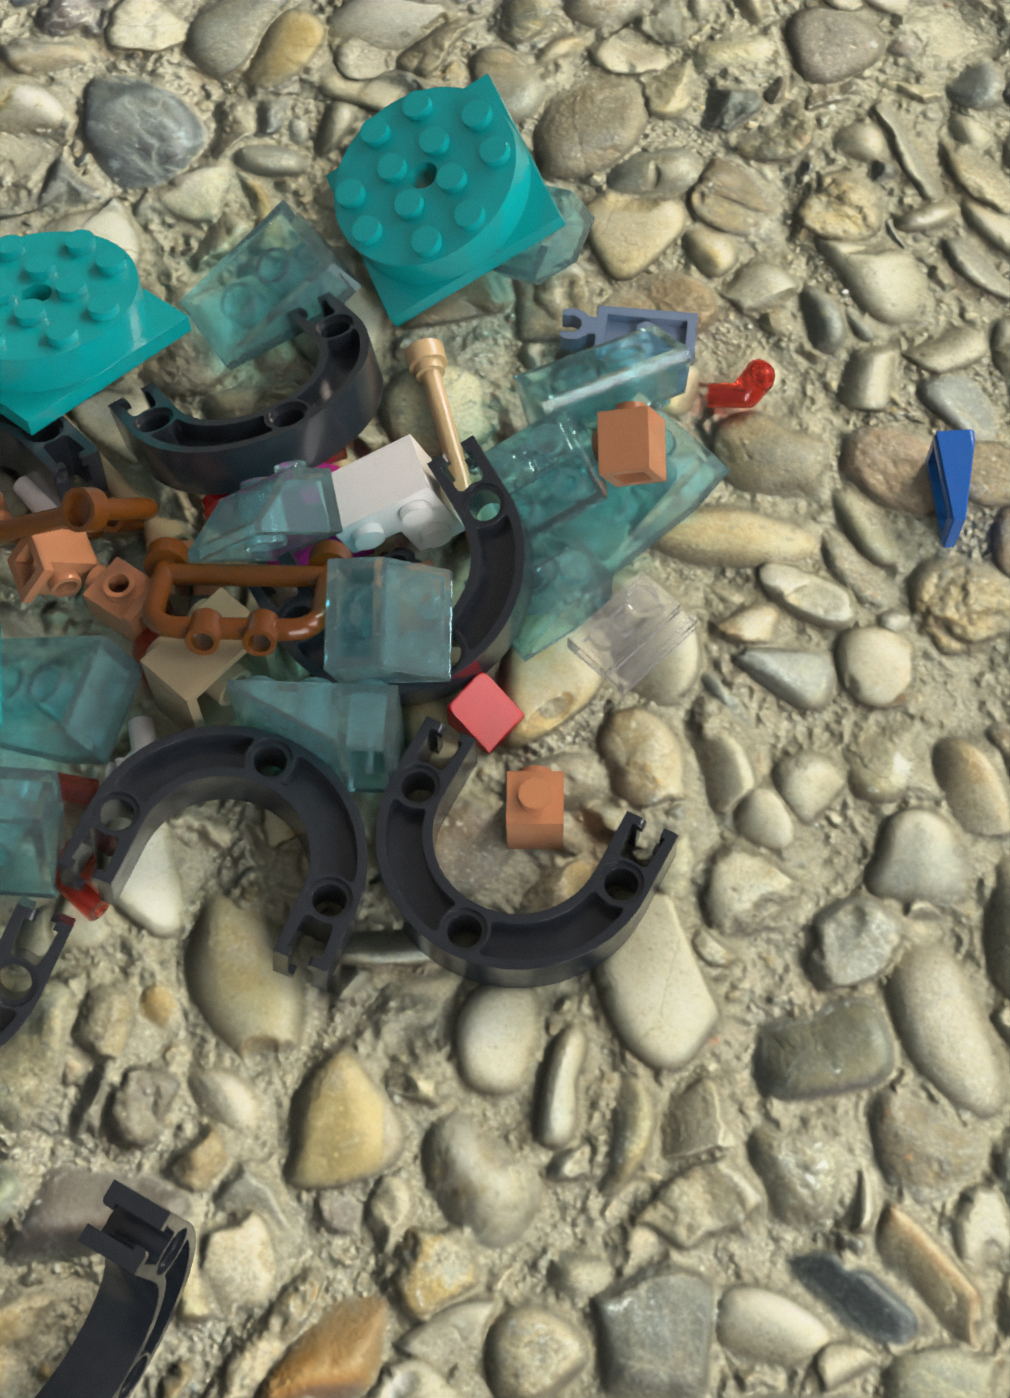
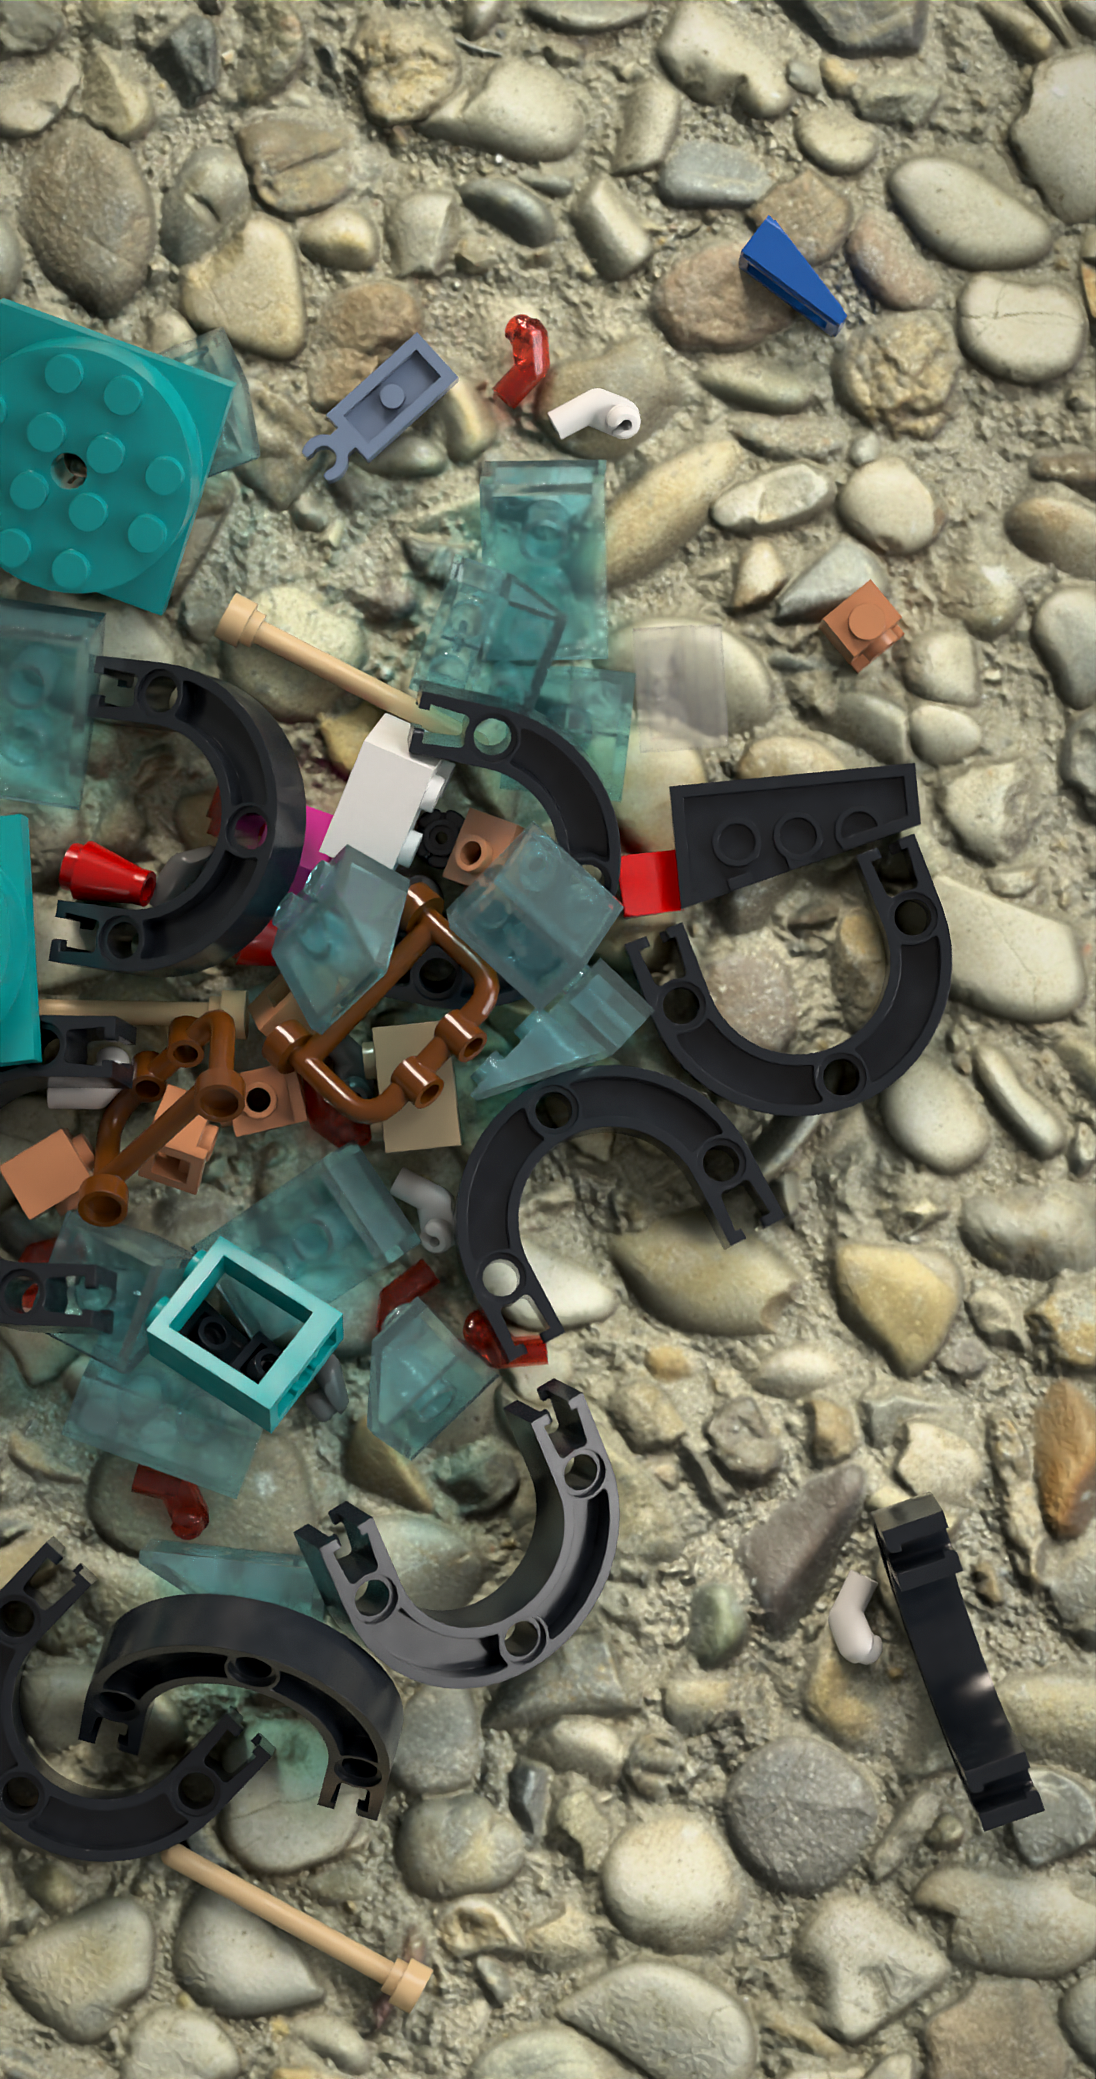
camera: 50 degrees left, 25 degrees up
nougat brick [506,765,564,849] -> none
clear light blue slope [513,324,691,446] -> none
nougat brick [591,401,666,487] -> none
none -> red cone [59,841,156,907]
none -> white arm [547,388,641,440]
none -> black wing [669,763,921,910]
none -> nougat brick [818,579,905,674]
none -> white arm [828,1569,883,1665]

